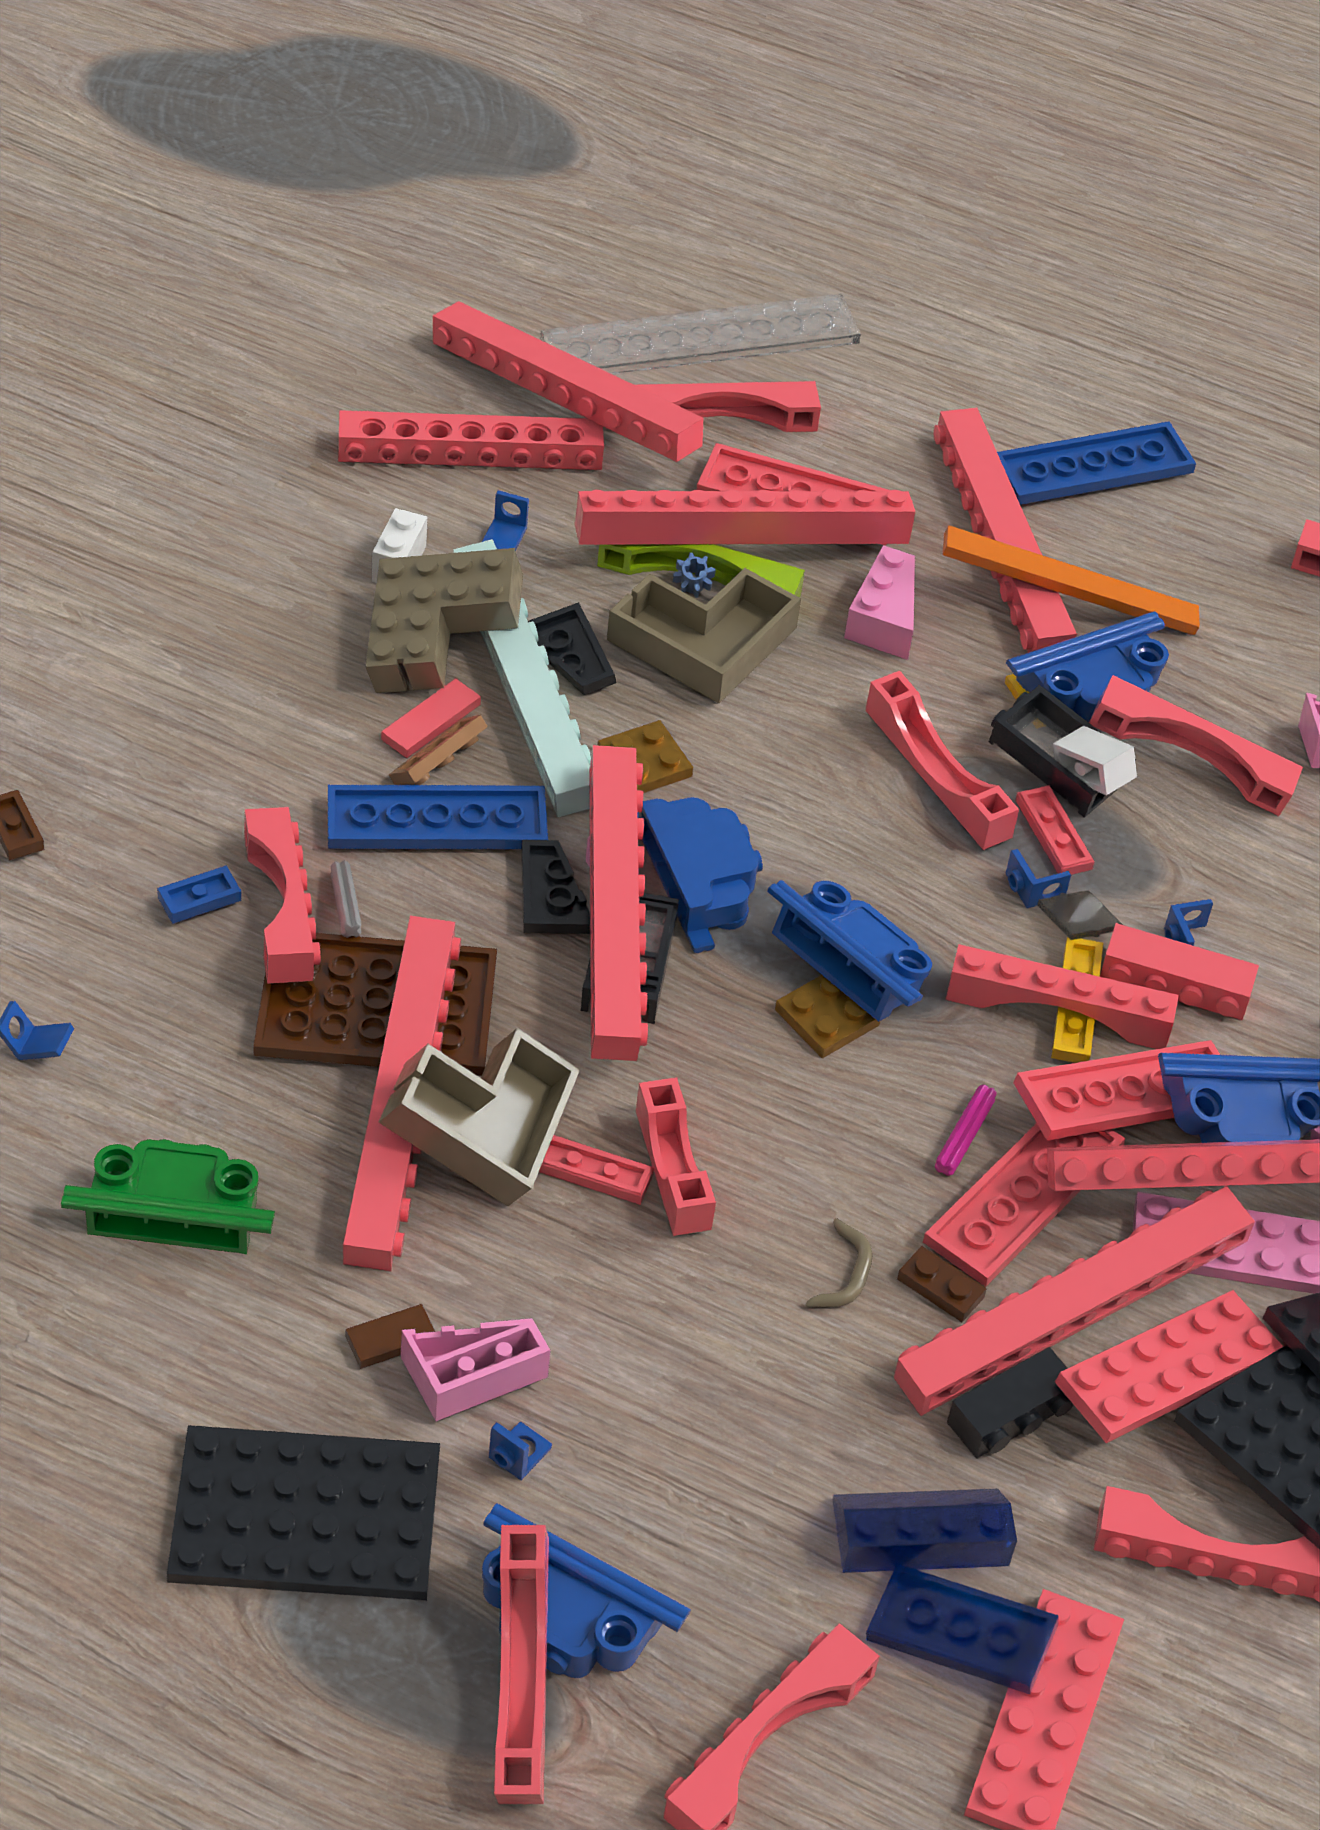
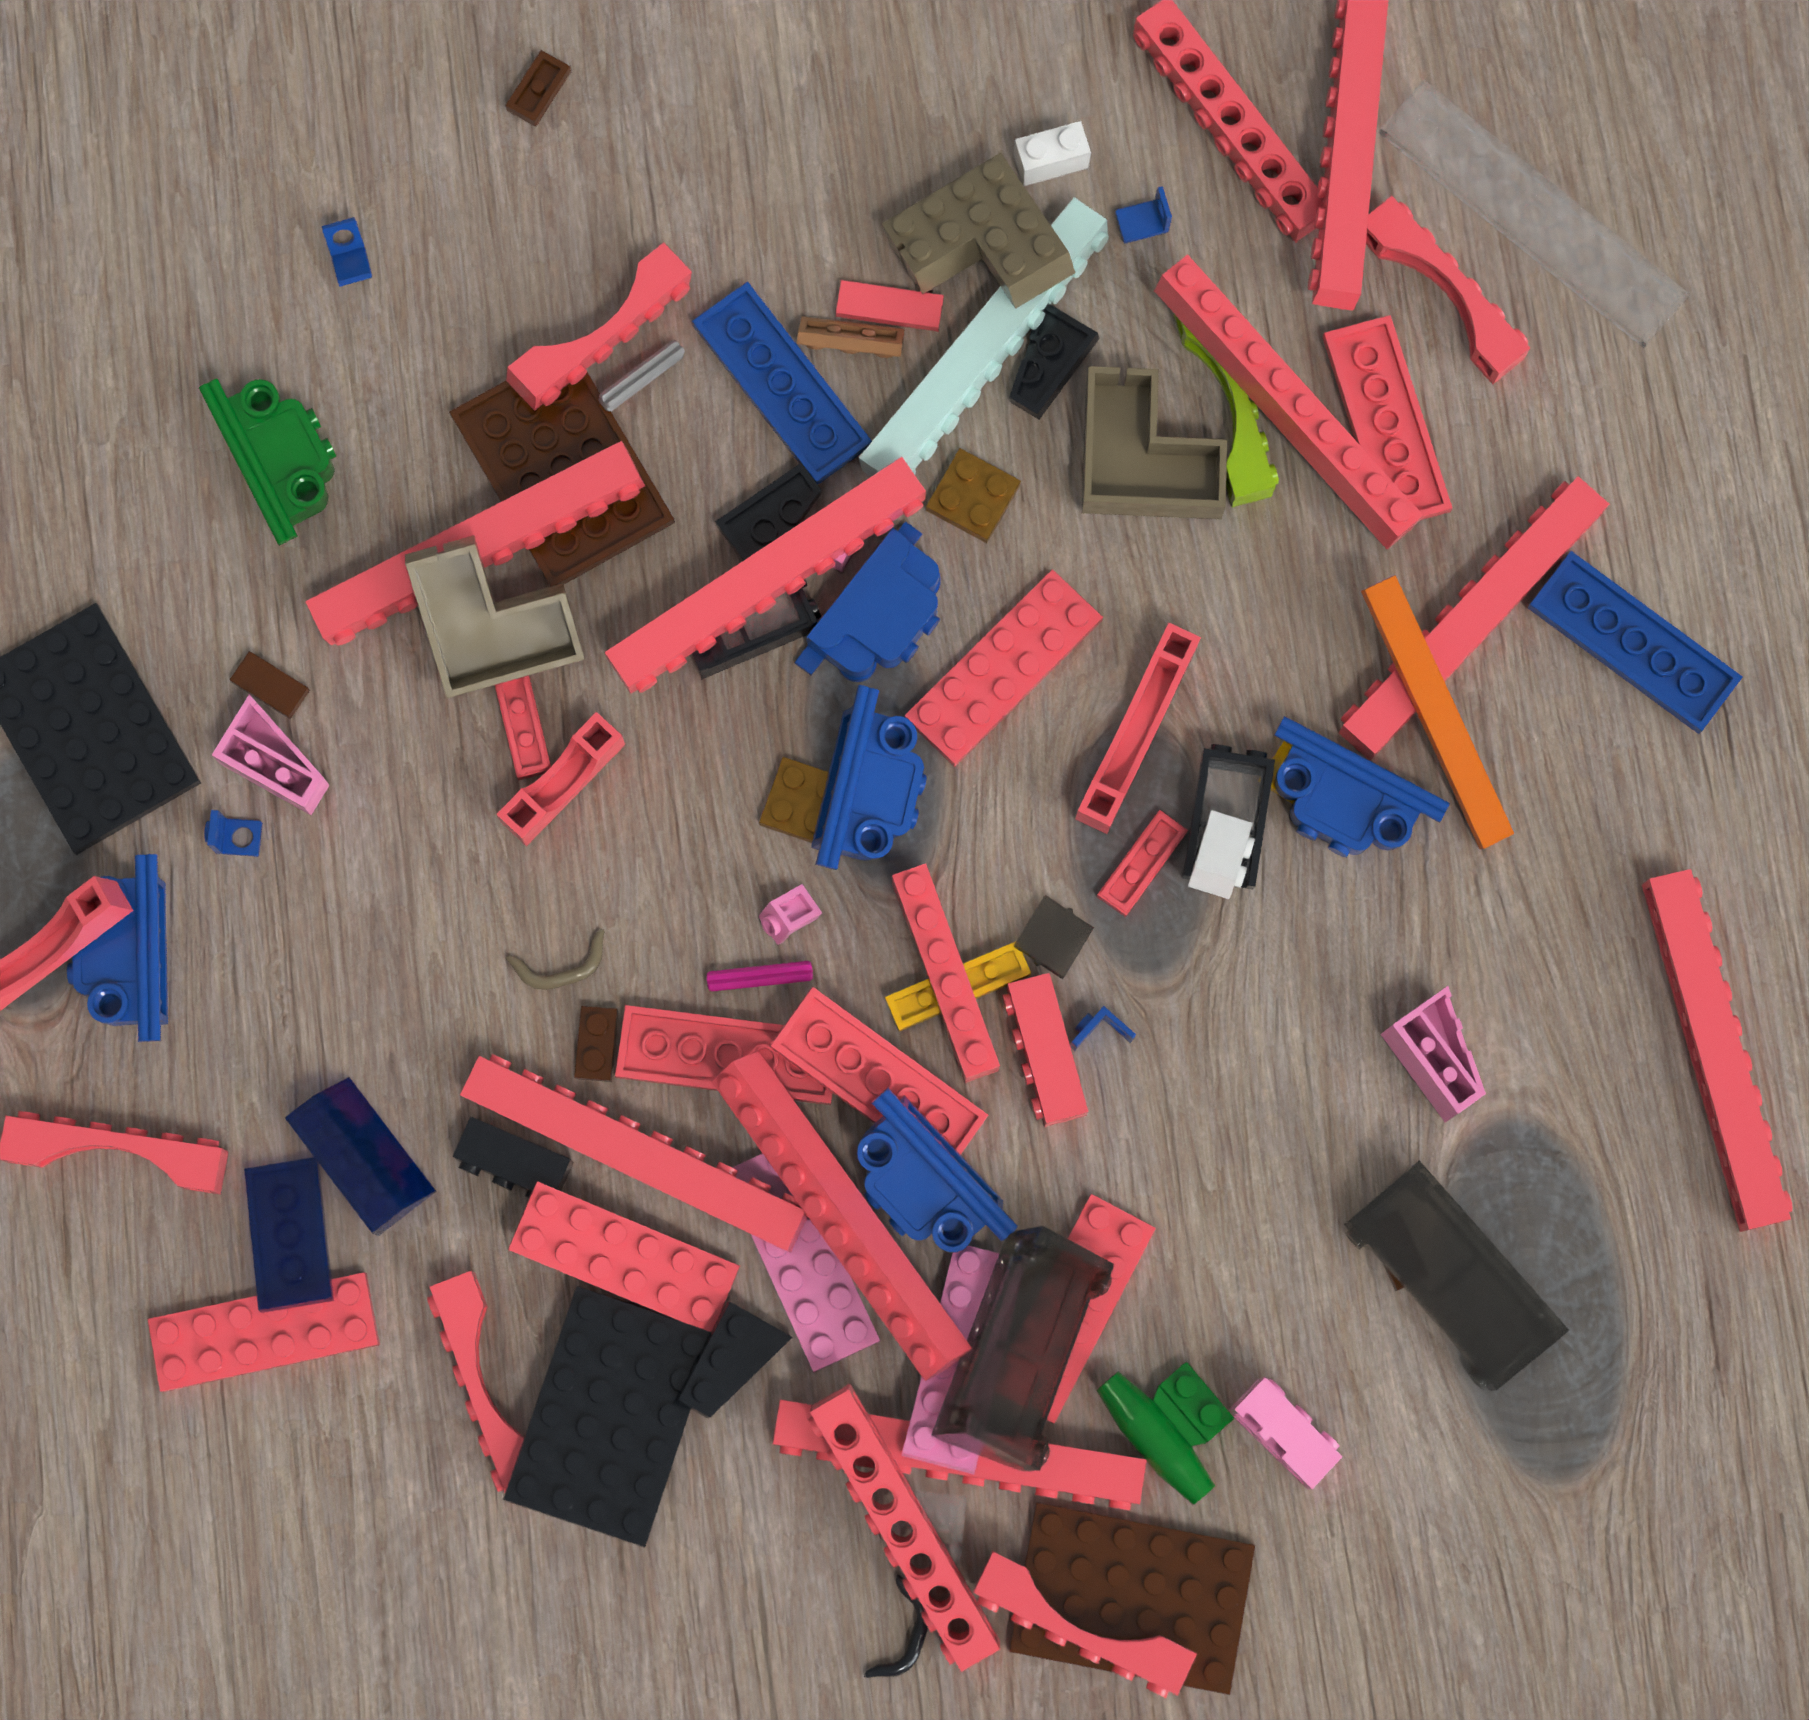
camera: 60 degrees right, 30 degrees up
blue plate [157,865,242,924] -> none
medium blue gear [673,553,715,598] -> none
bright pink wedge [844,545,915,660] -> none
blue bracket [1006,849,1071,908] -> none
coral arch [1089,675,1303,816] -> none
none -> bright pink bracket [759,884,822,945]
none -> coral plate [904,569,1103,767]

